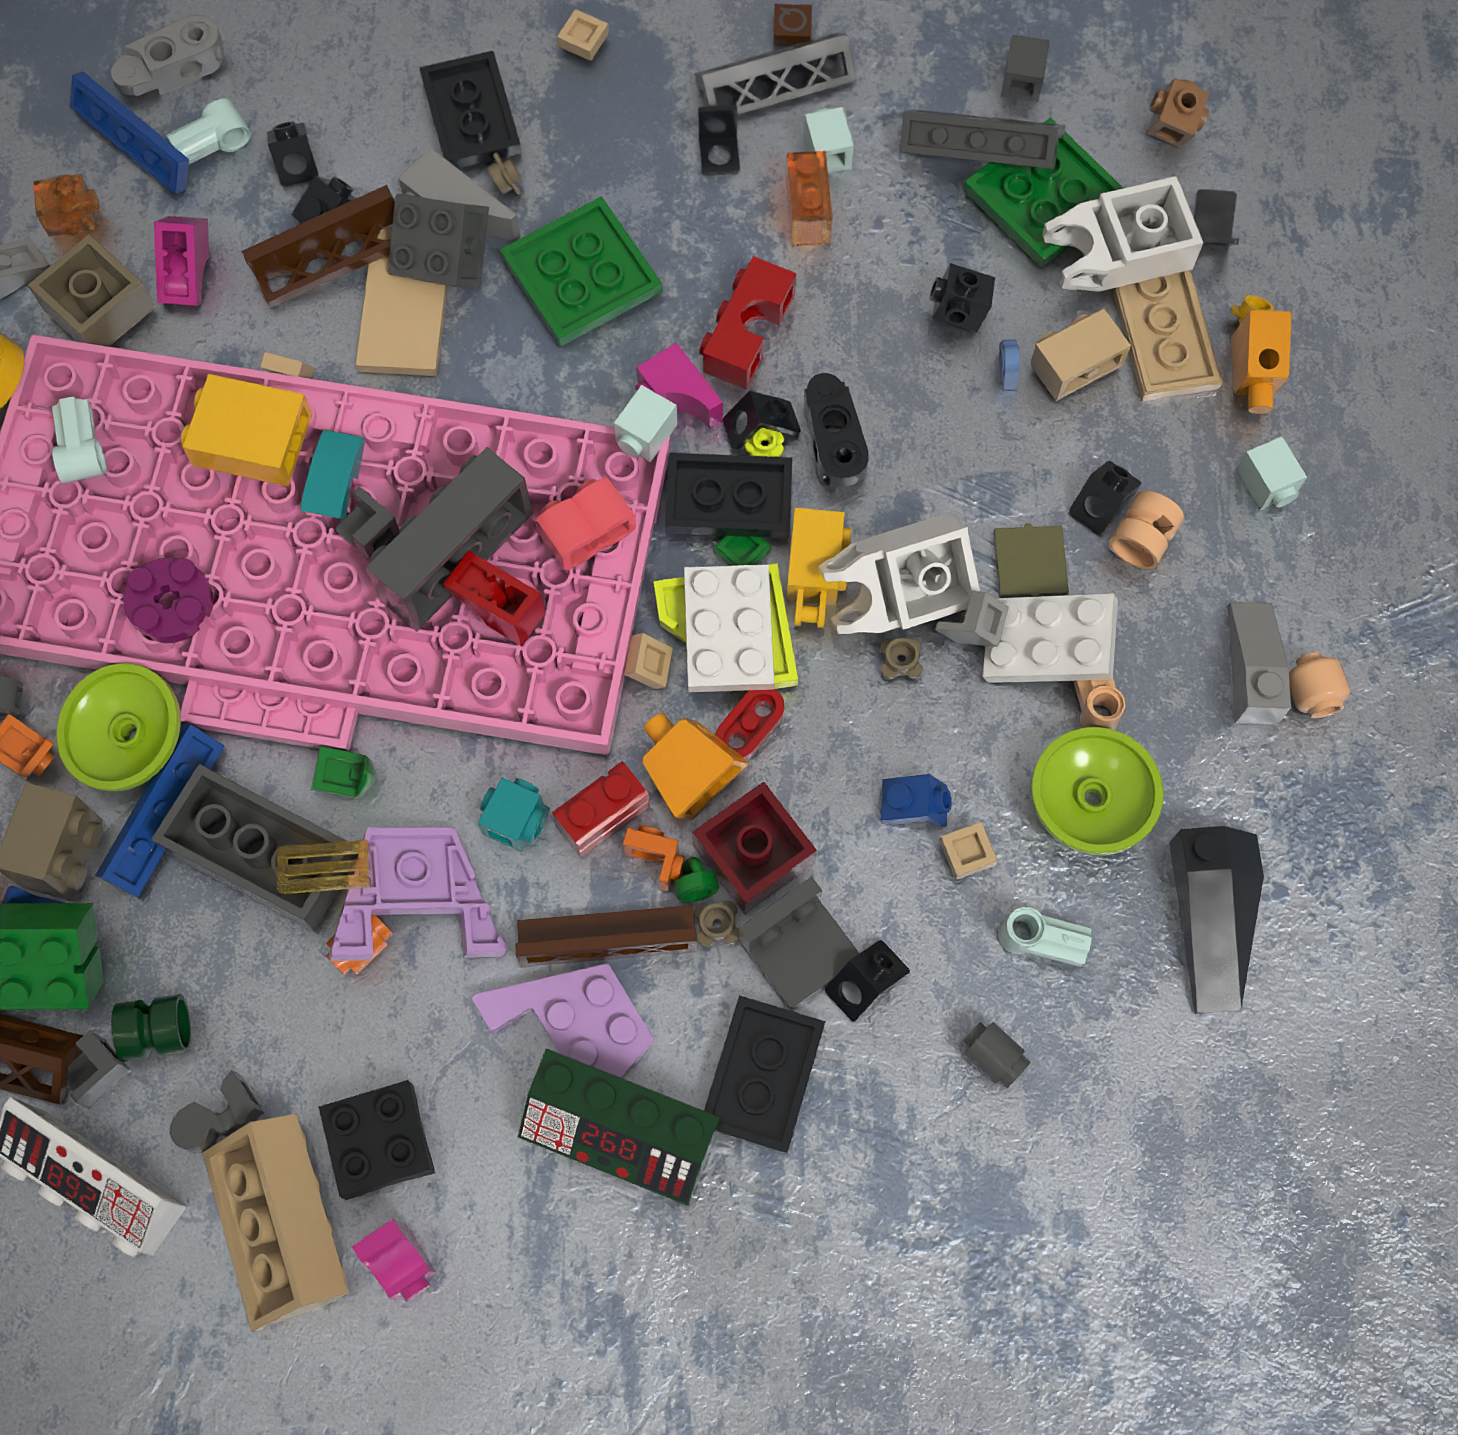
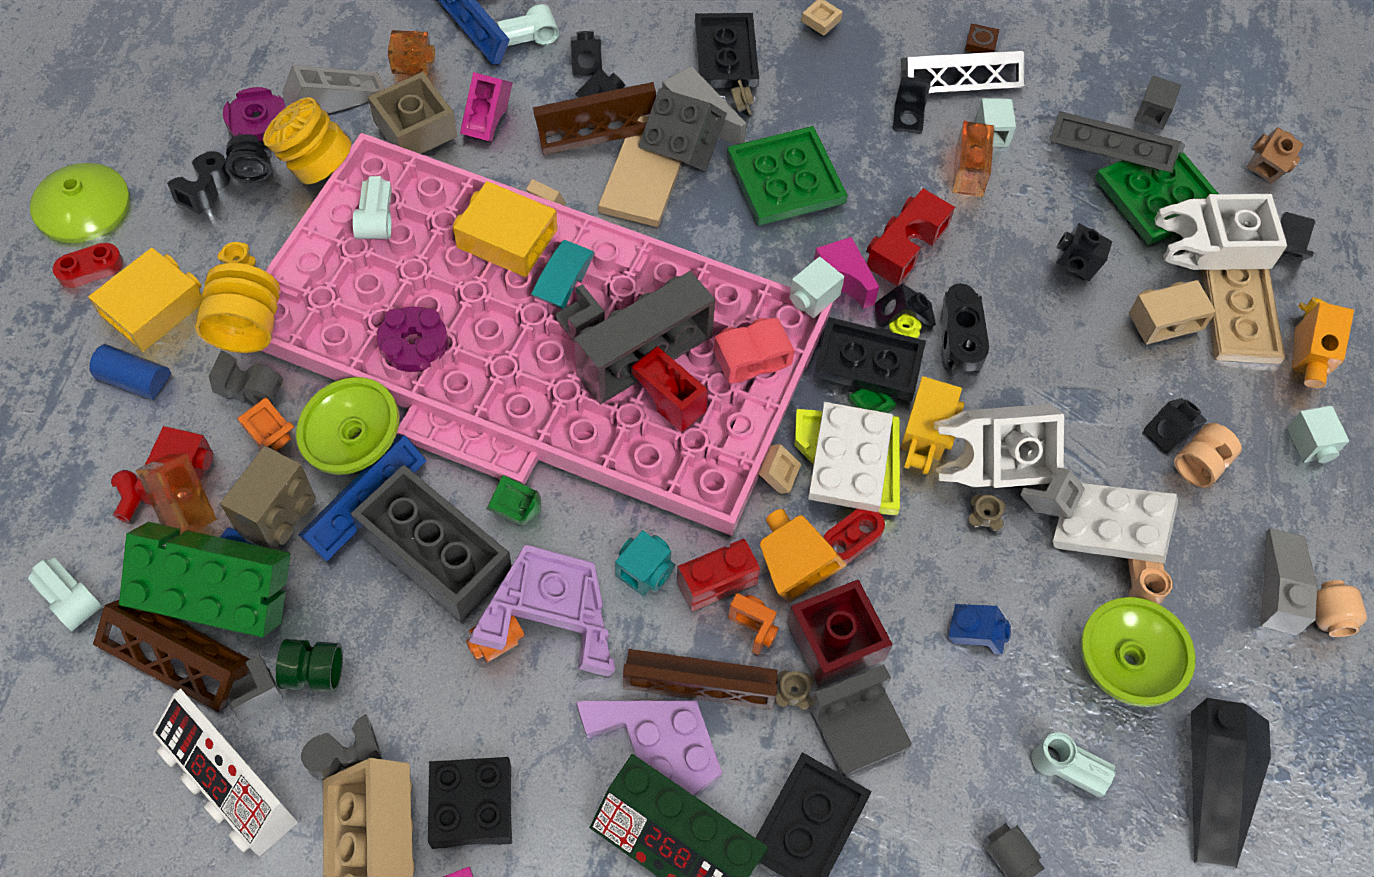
camera: 10 degrees right, 10 degrees down
clear yellow tile [277,840,371,894] -> none
green tile [674,856,720,903] -> none
black bracket [825,940,910,1022] -> none
tan plate [939,822,998,880] -> none
olive piece [993,523,1069,598] -> none
medium blue tile [999,339,1020,390] -> none

